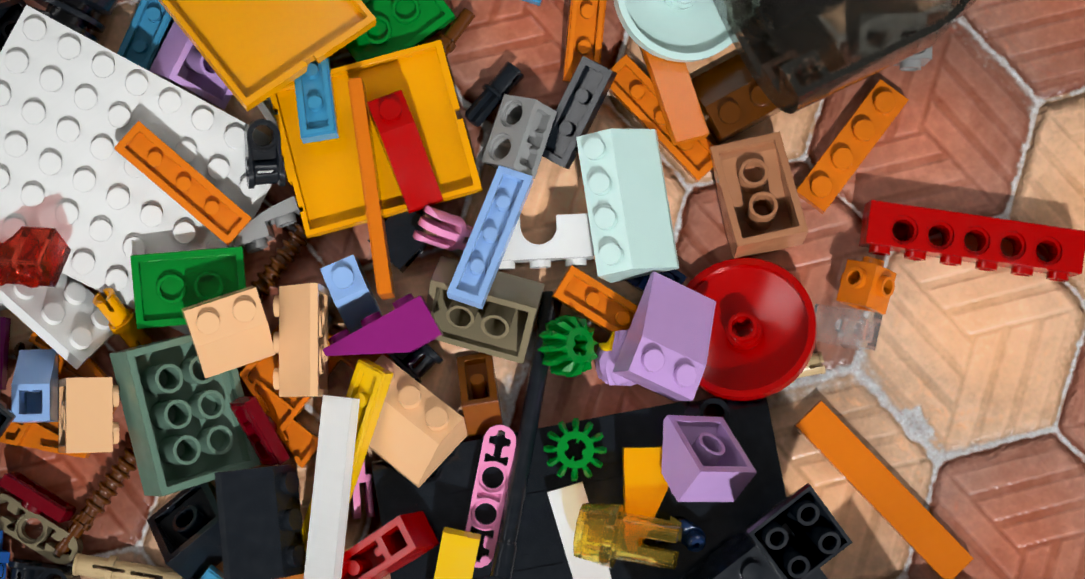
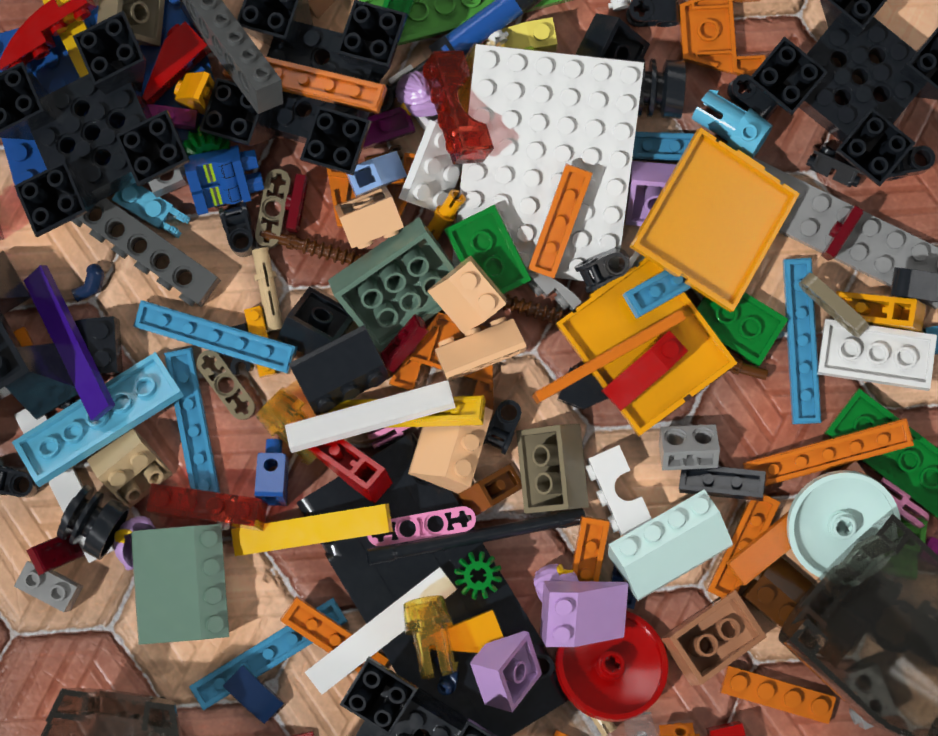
camera: 60 degrees right, 0 degrees up
light blue slope [320,255,382,334] -> none
magenta slope [323,293,444,356] -> none
bright pink arm [412,206,473,251] -> none
light blue plate [447,165,533,309] -> none
black axle [465,62,524,127] -> none
green gear [537,315,599,377] -> none

